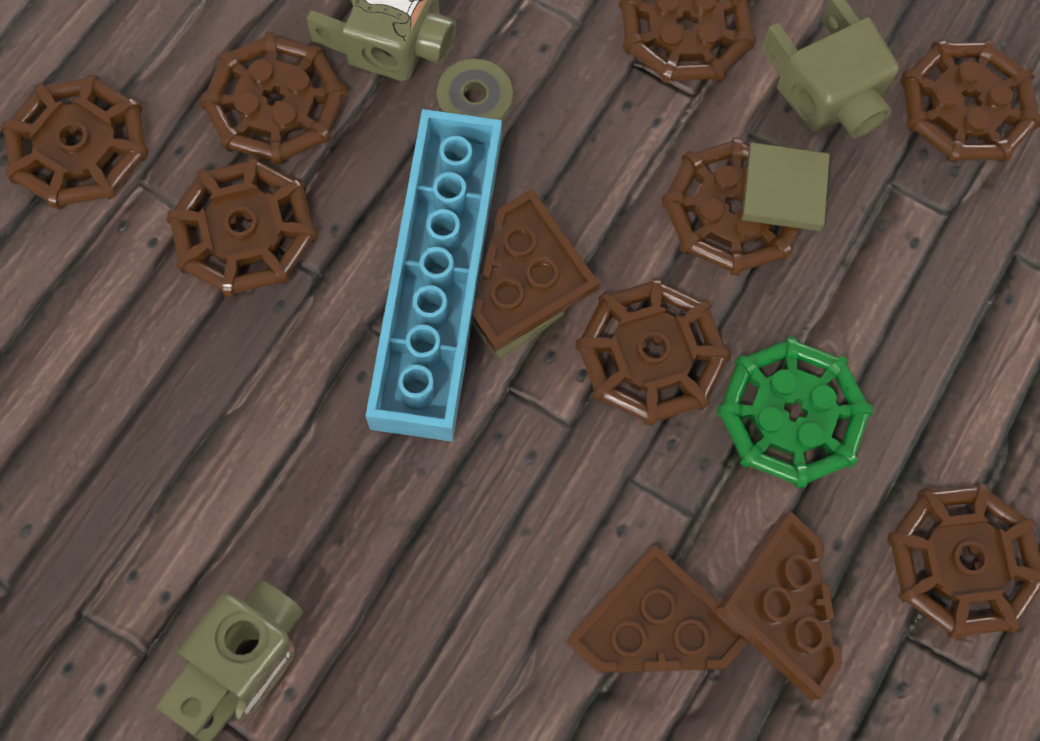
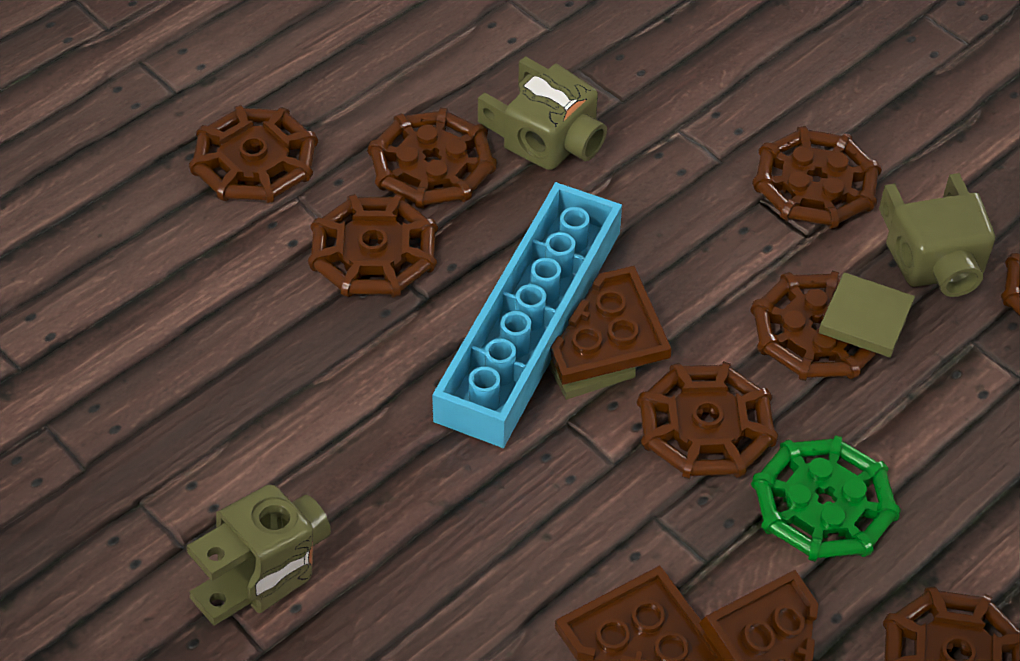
camera: 20 degrees right, 20 degrees down
olive tile [436,58,513,120] -> none

